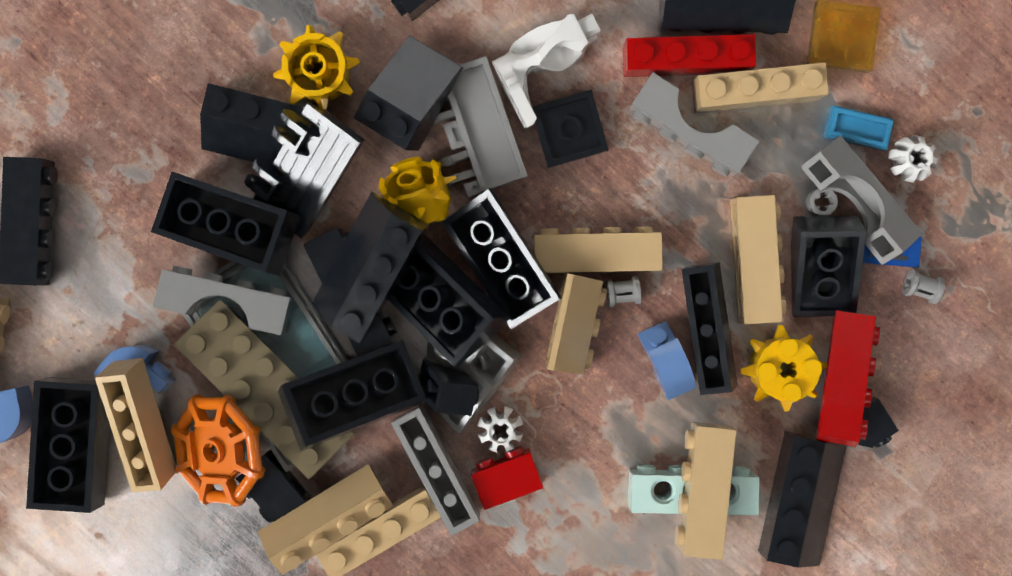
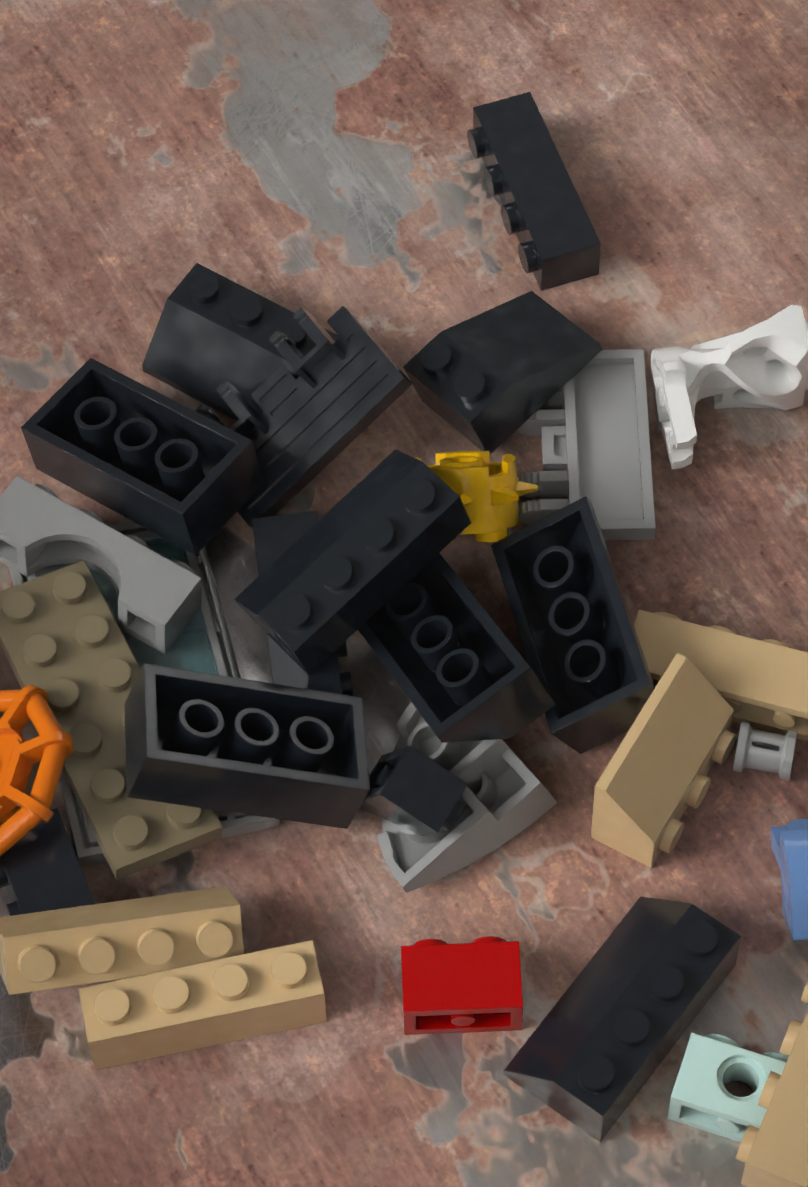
camera: 20 degrees right, 30 degrees down
yellow brick [273,25,360,111] -> none
light grey brick [391,404,480,536] -> none
white piece [477,406,524,453] -> none
black plate [532,90,609,169] -> none
none -> black slope [503,896,741,1142]

